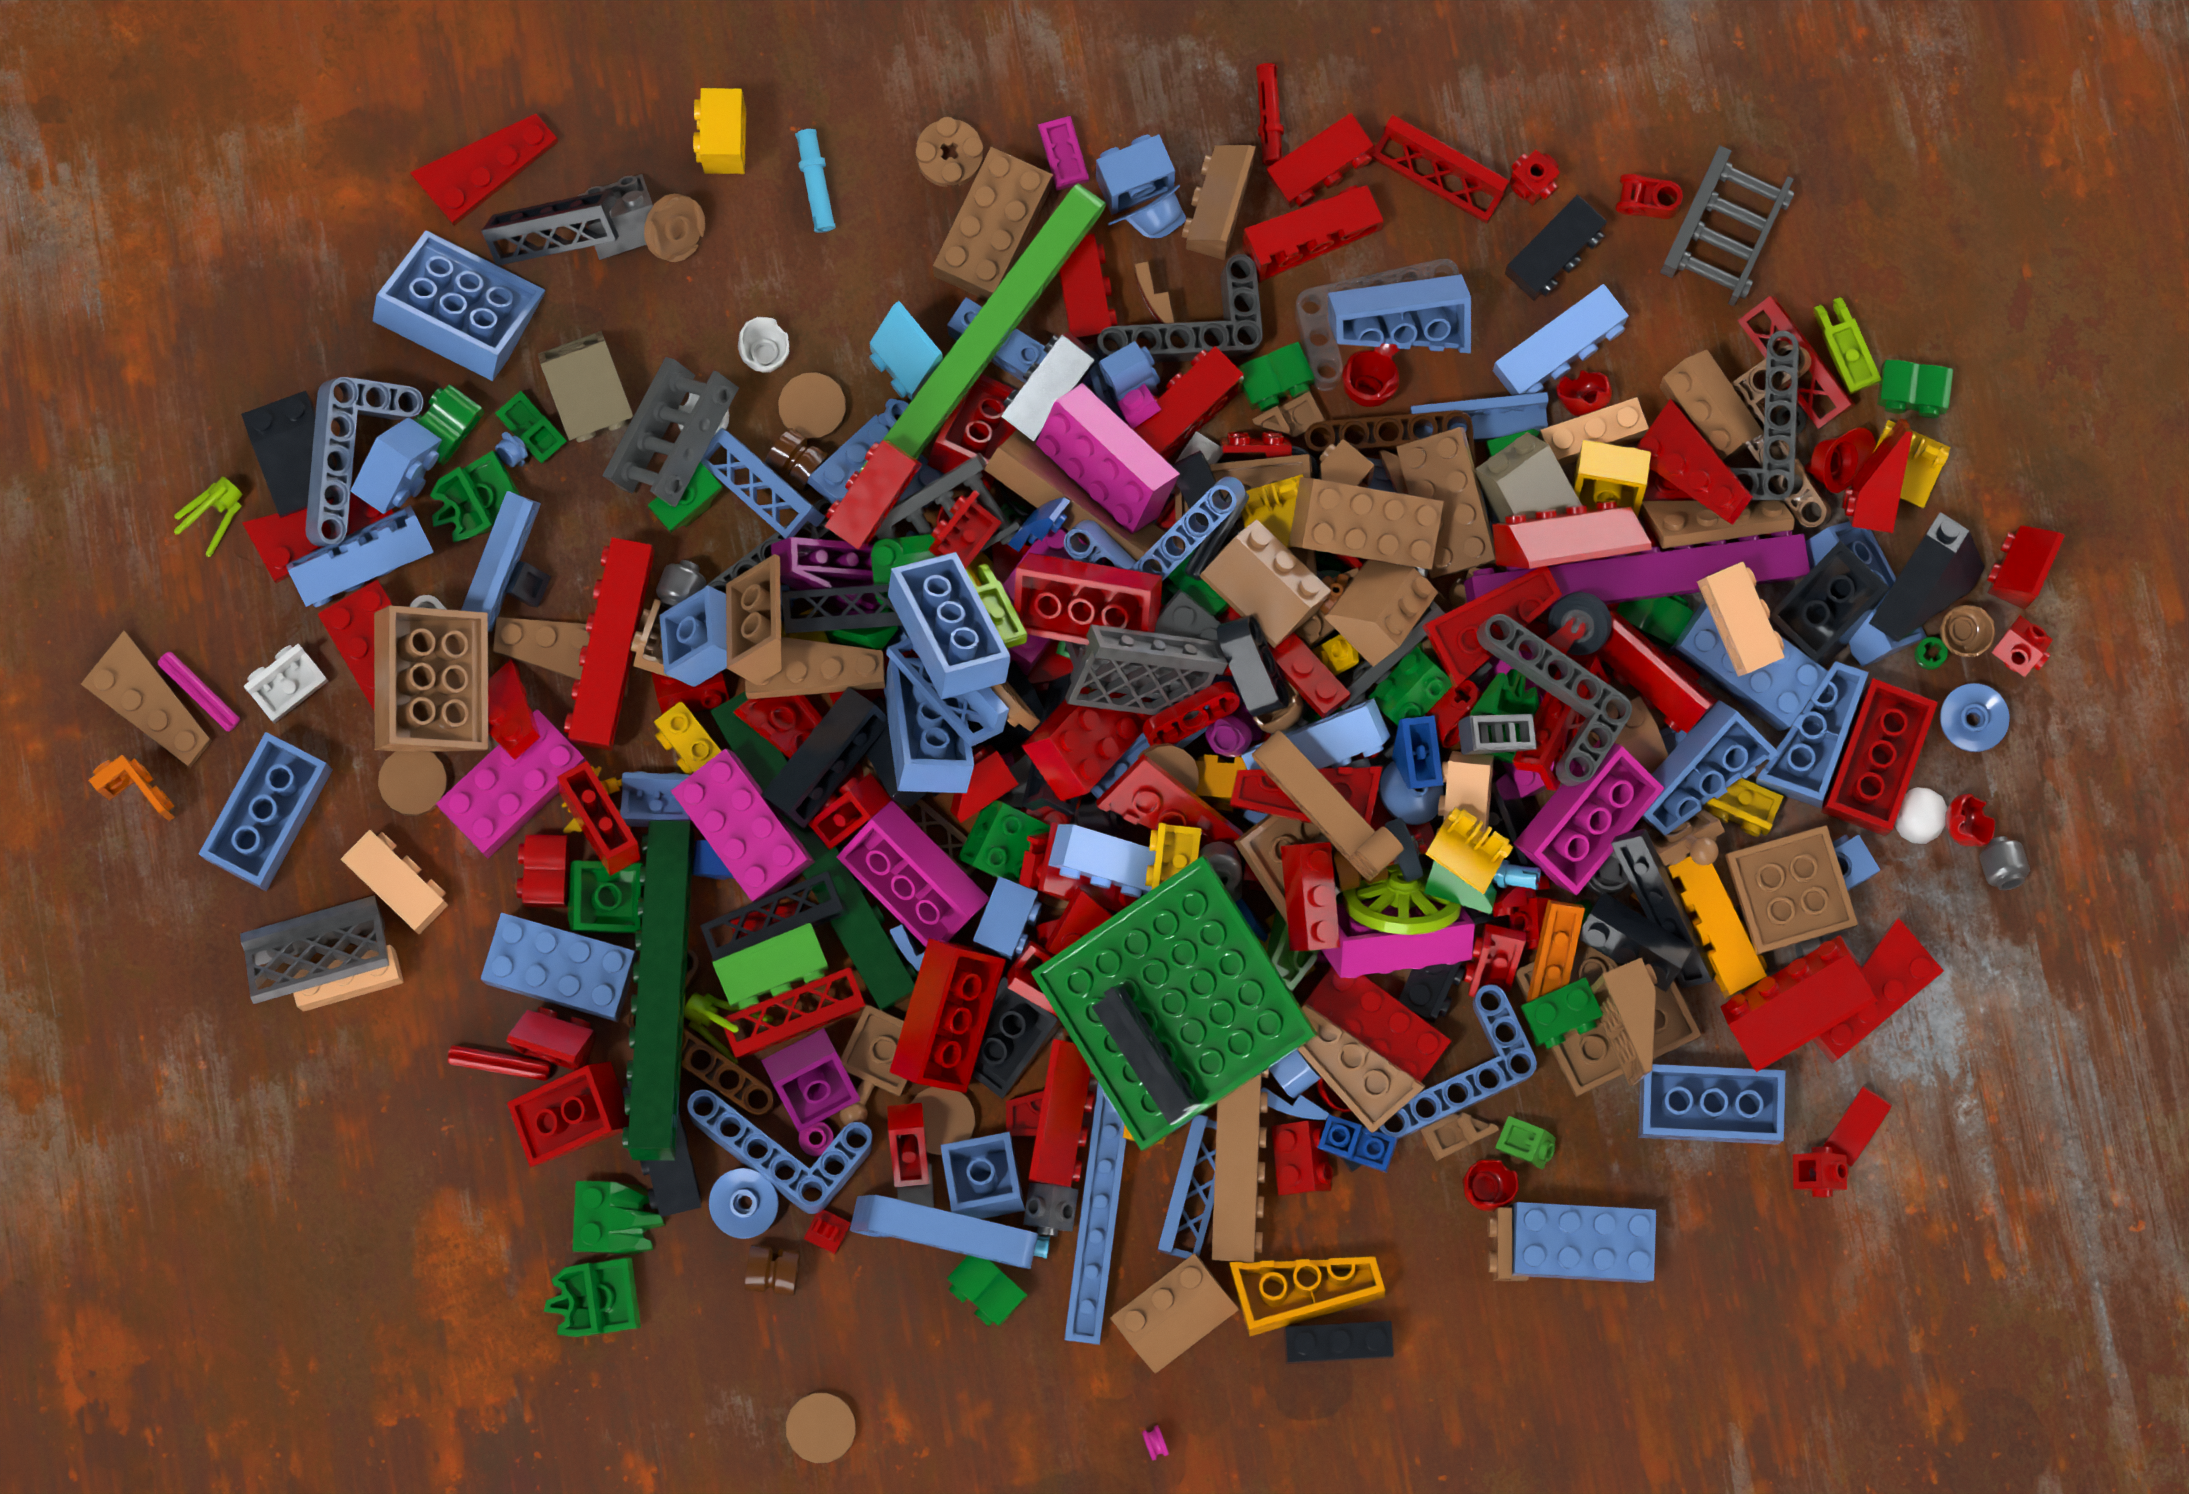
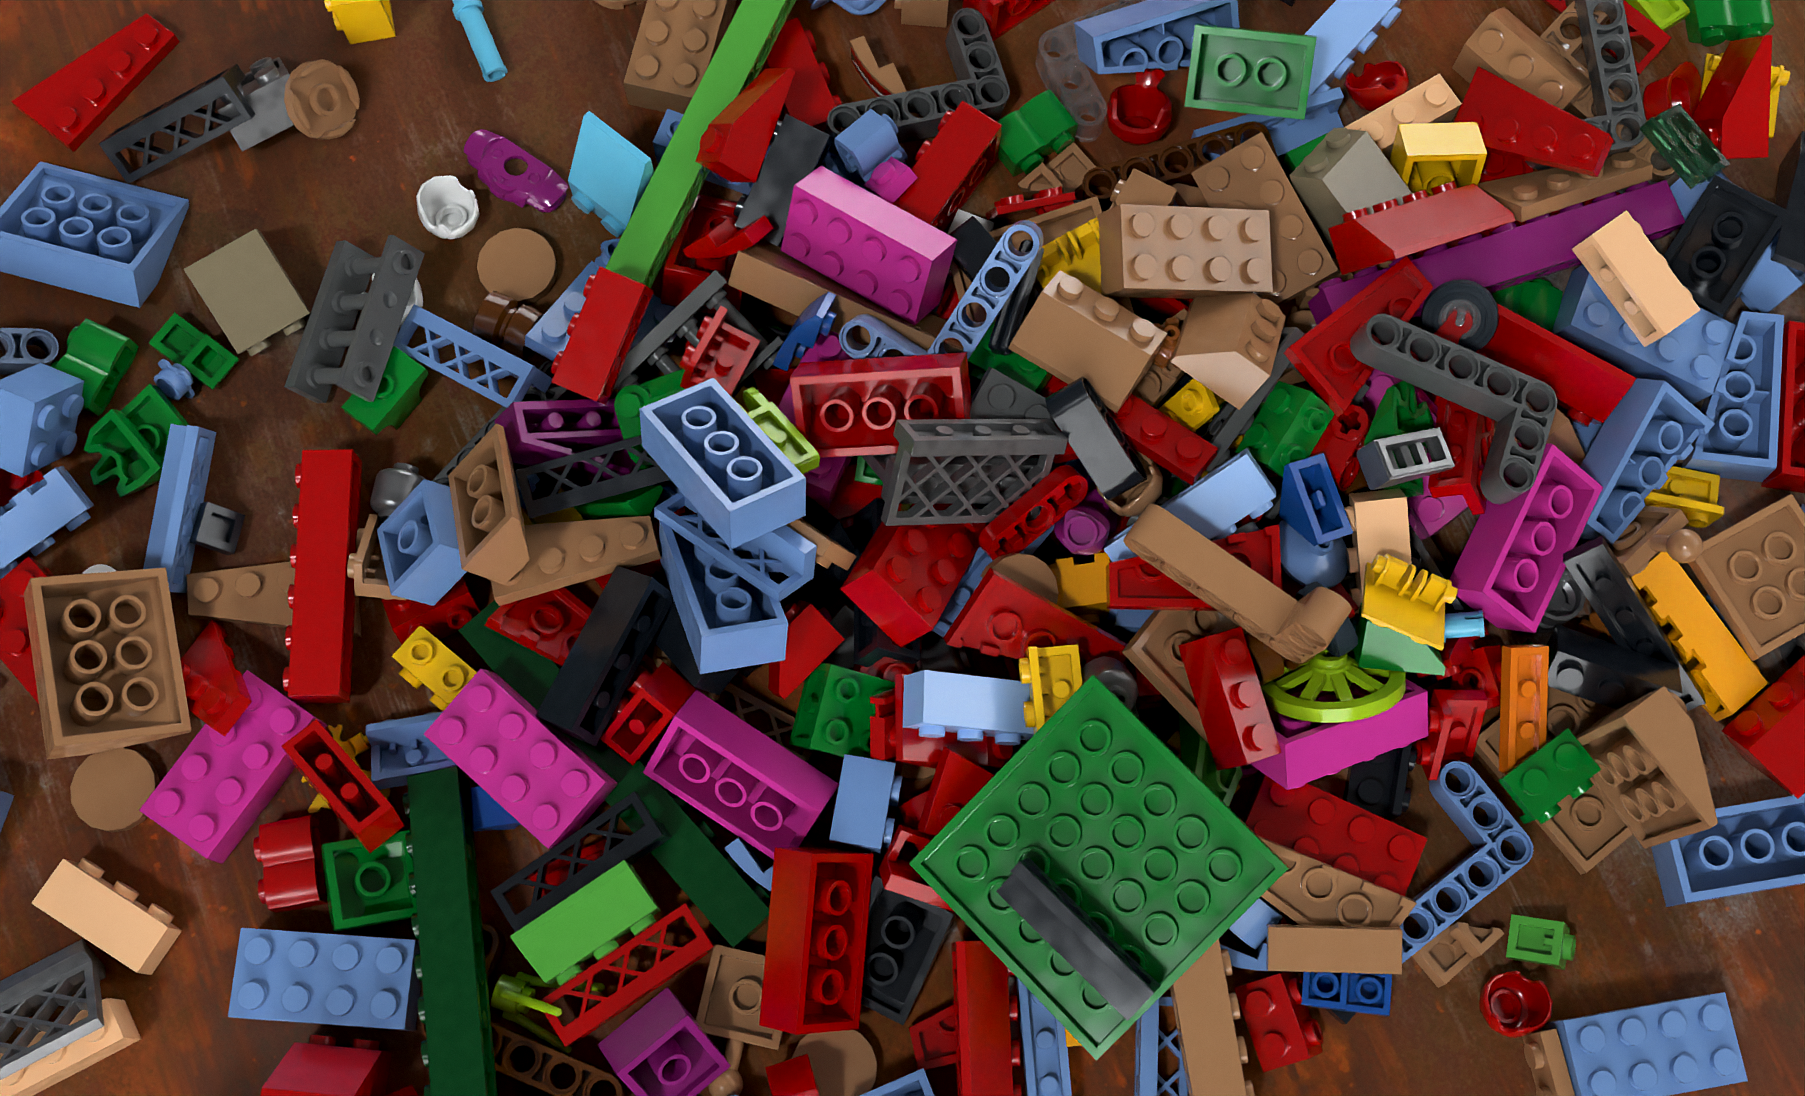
camera: 15 degrees left, 5 degrees down
none -> magenta piece [464,129,568,213]
none -> red slope [682,215,774,259]
none -> red slope [696,67,795,183]
none -> green brick [1184,24,1317,120]
none -> medium nougat tile [1266,924,1402,974]
none -> clear green plate [1639,104,1730,189]

